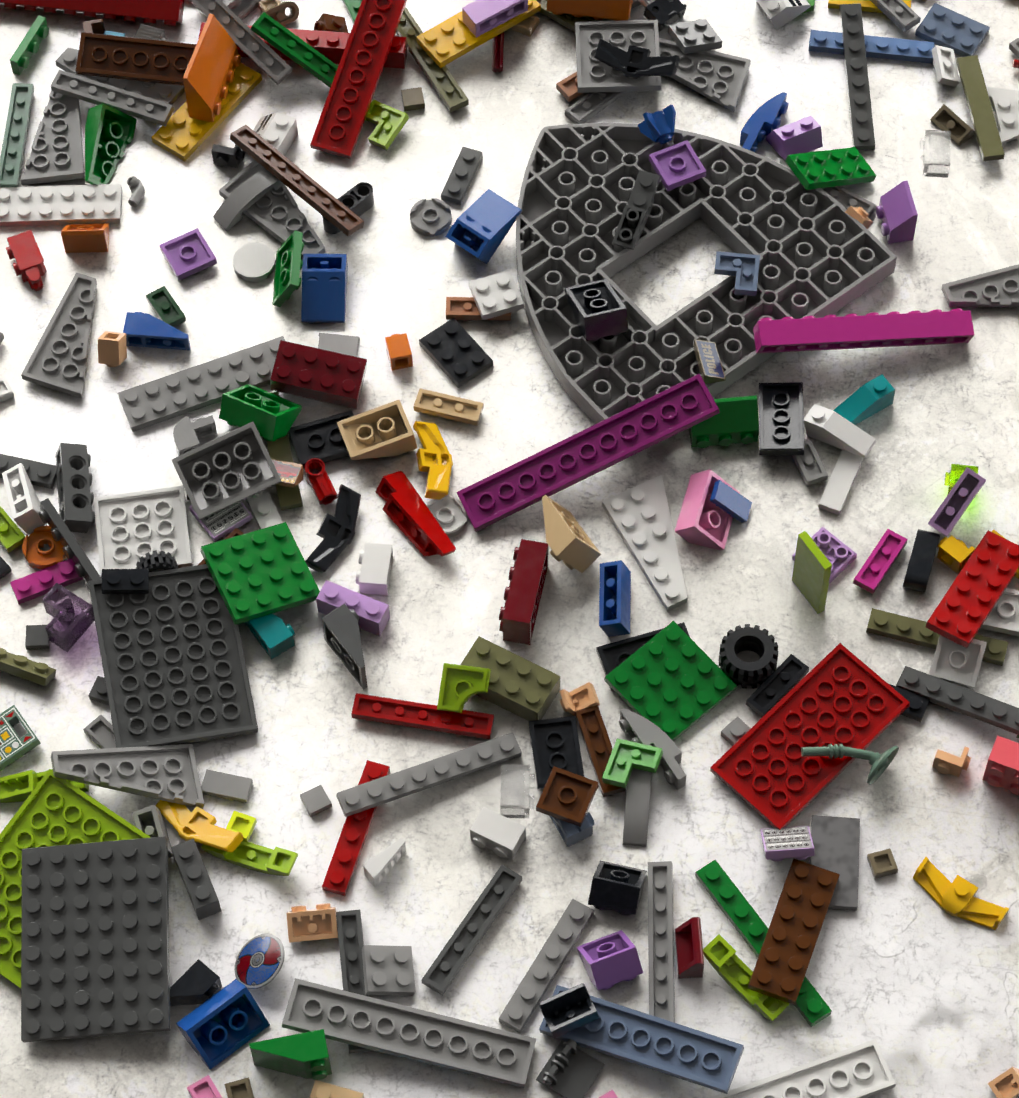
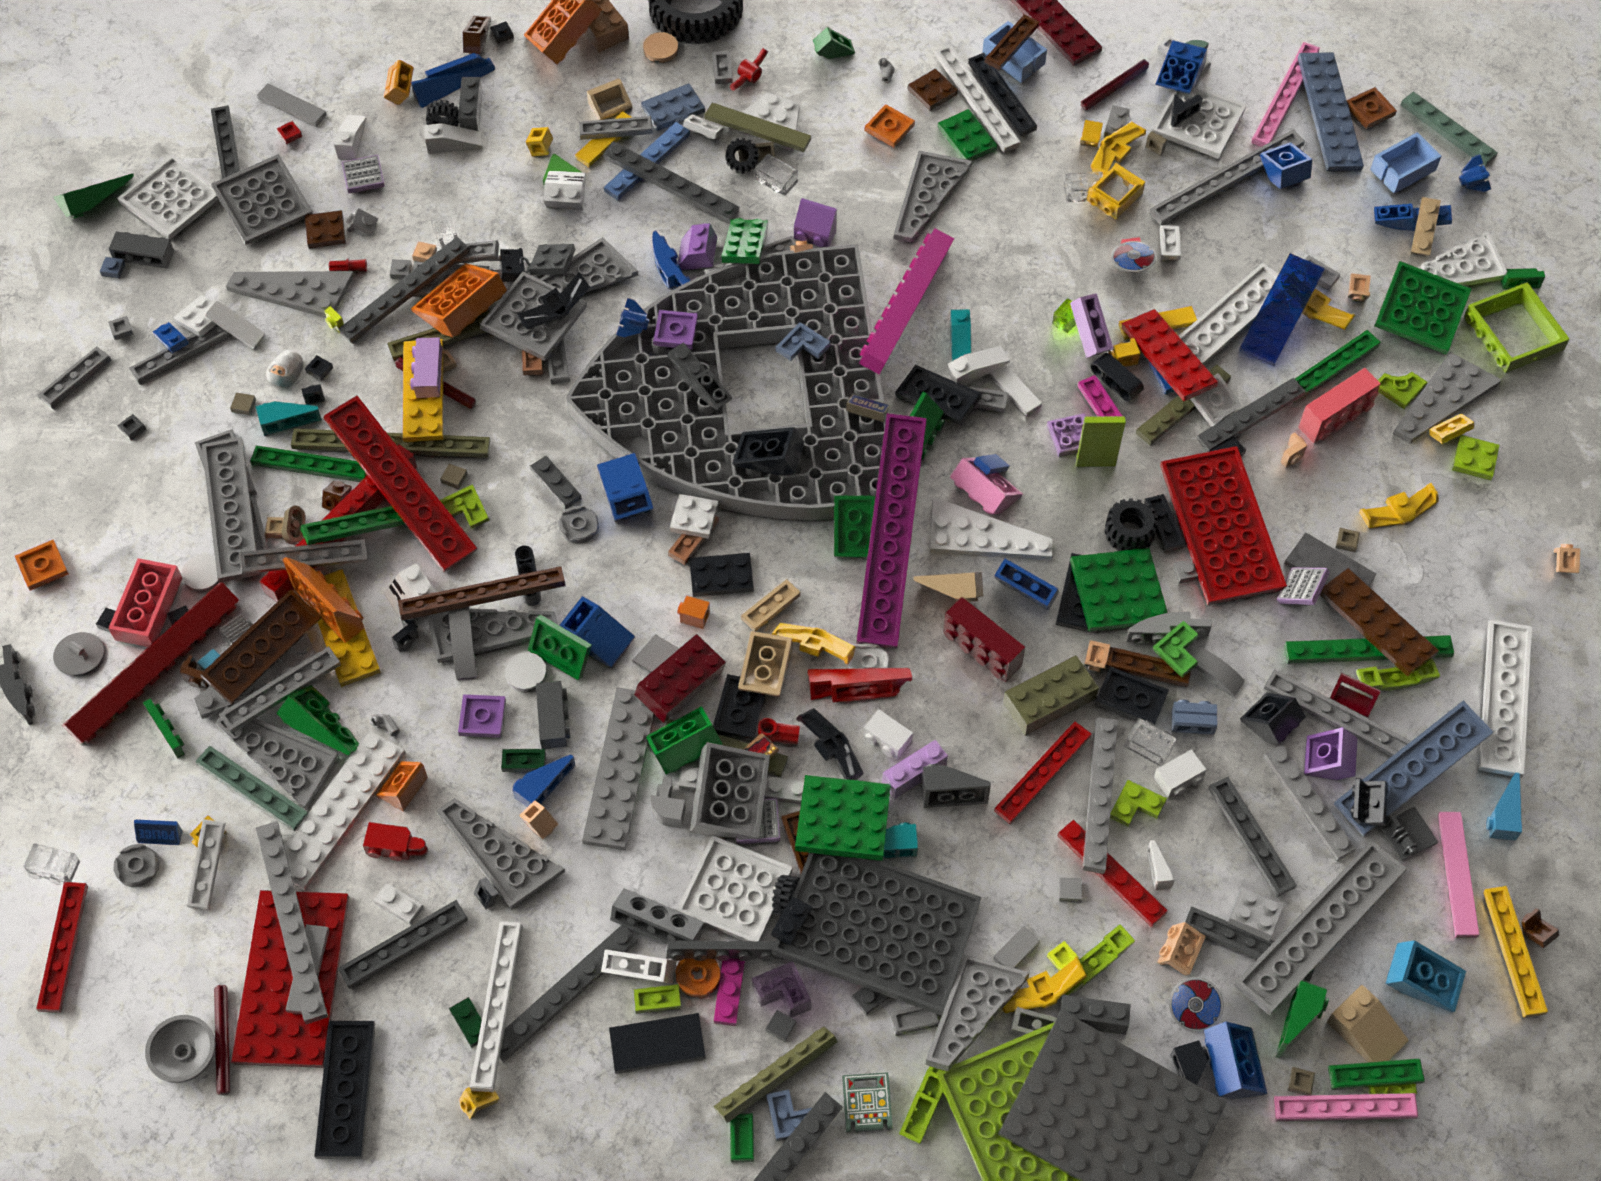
camera: 60 degrees left, 0 degrees up
lime tile [437,663,491,713] -> none
reddish brown plate [536,766,598,827] -> none
sand green dish [801,744,899,785] -> none
none -> black plate [474,877,499,909]
none -> dark grey brick [536,681,570,749]
none -> black tyre [725,137,759,174]
none -> green plate [834,495,875,557]
none -> lime plate [1110,780,1167,827]

